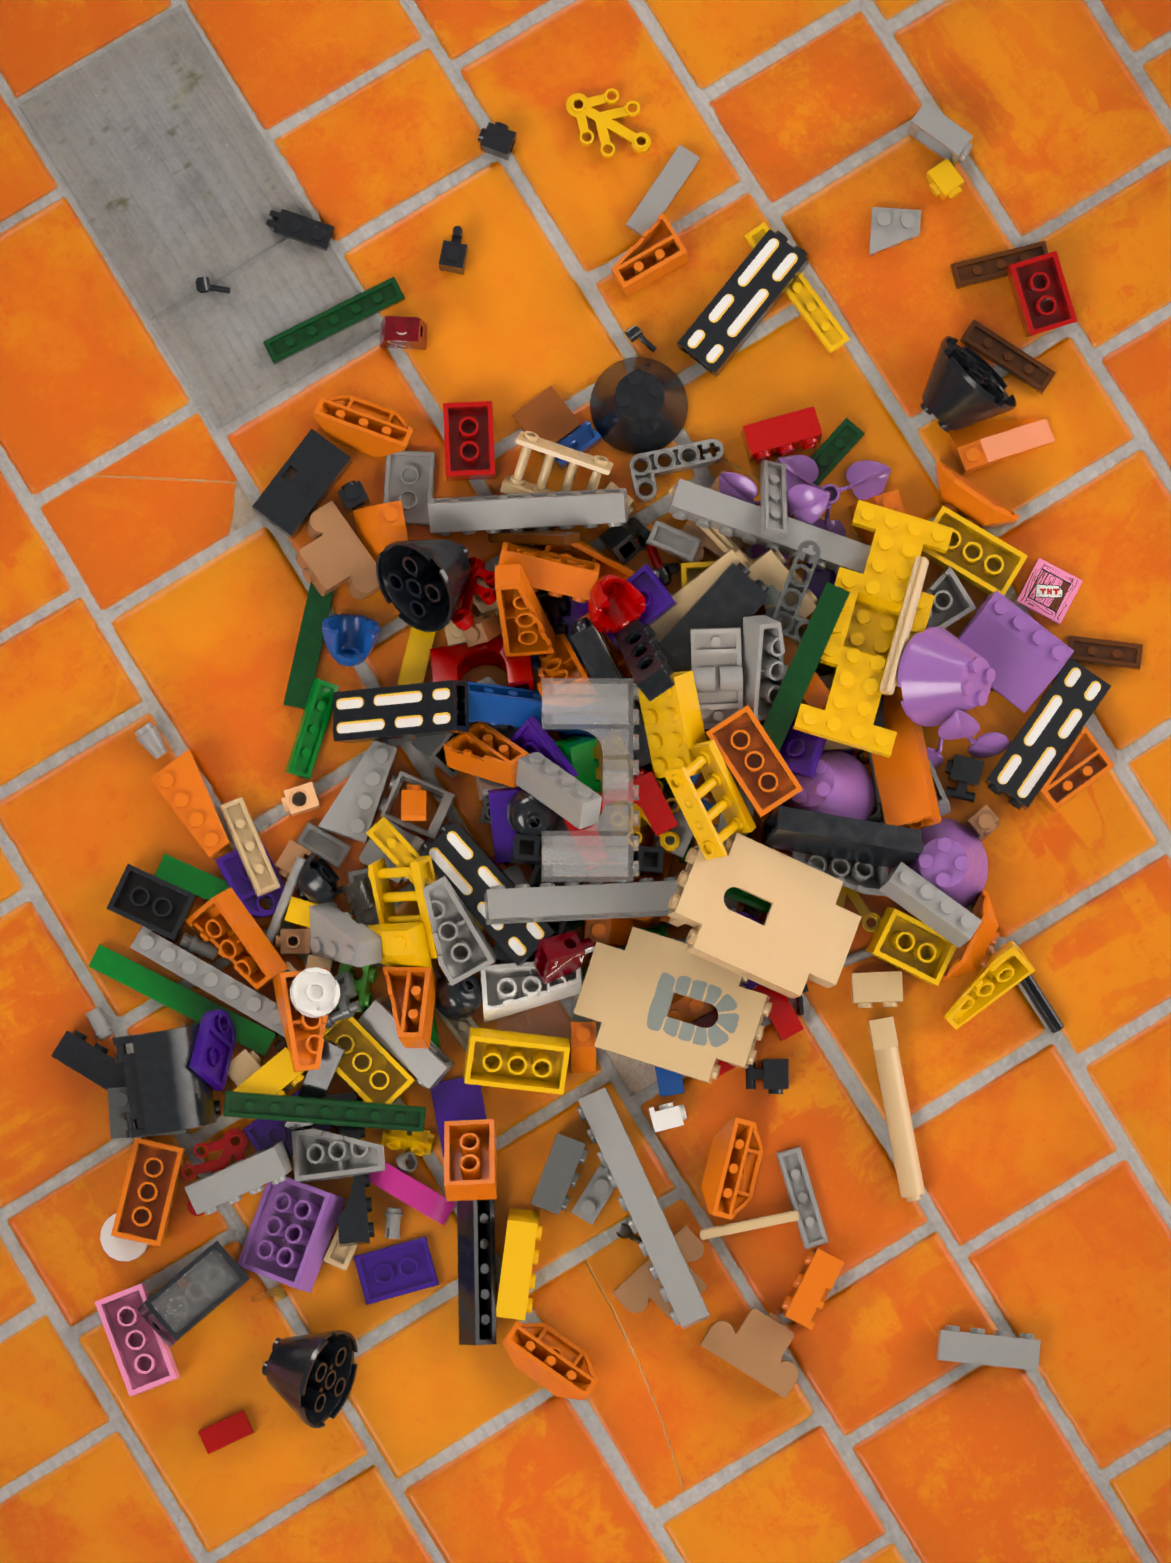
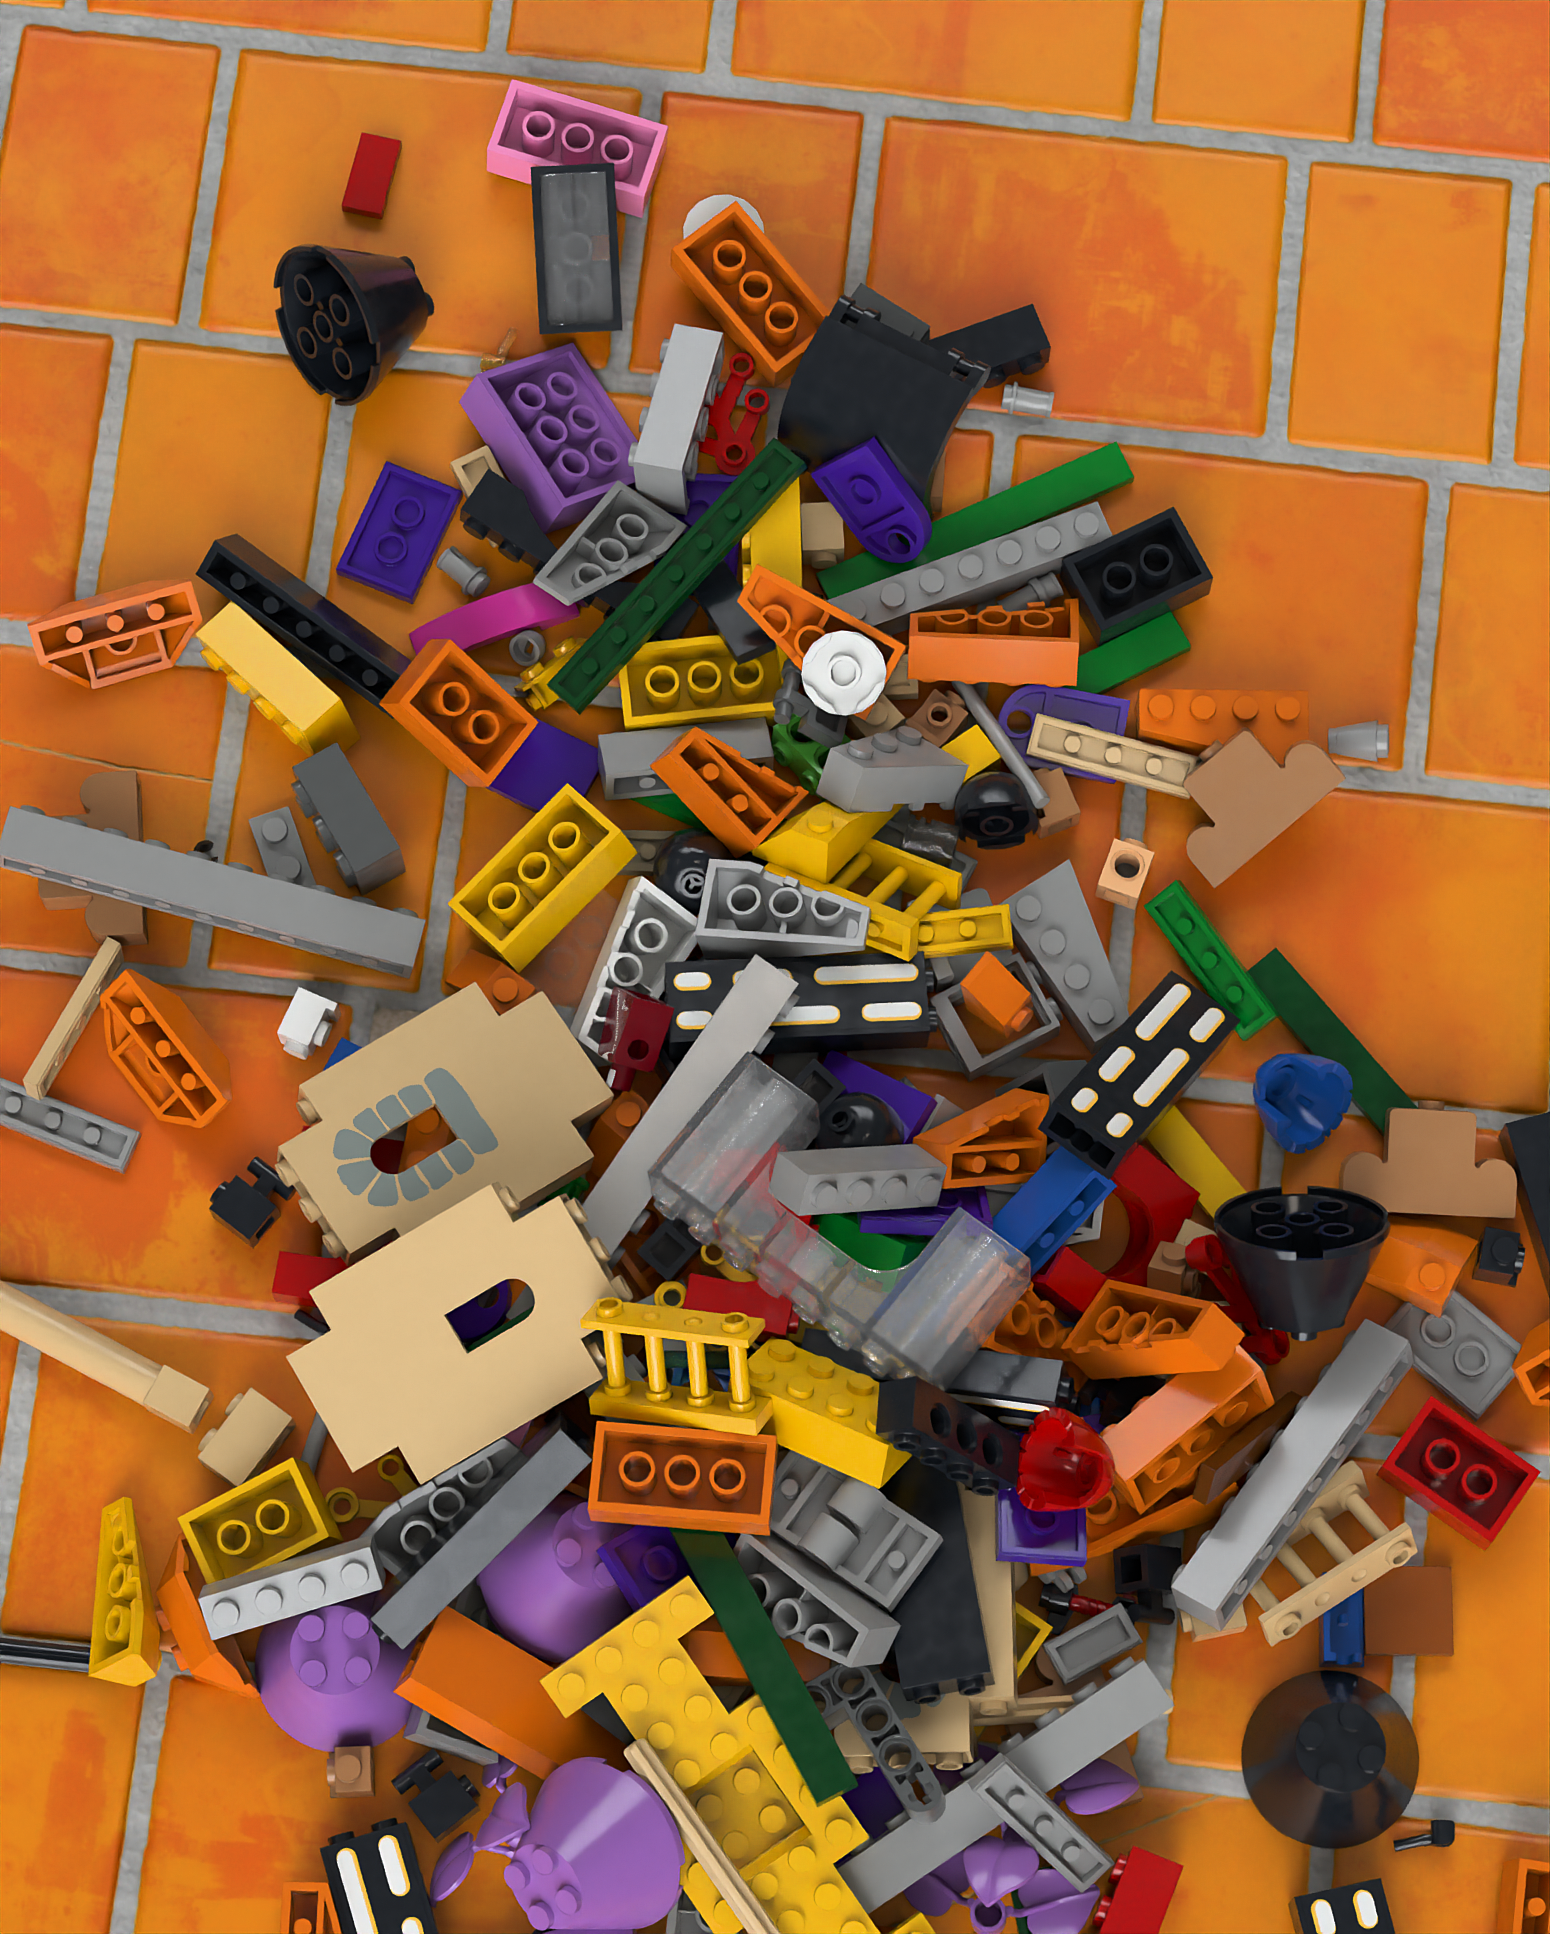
camera: 130 degrees right, 10 degrees down
light grey tile [296,822,351,868] -> none
light grey beam [629,439,724,503] -> none
none -> medium nougat brick [1184,727,1346,888]

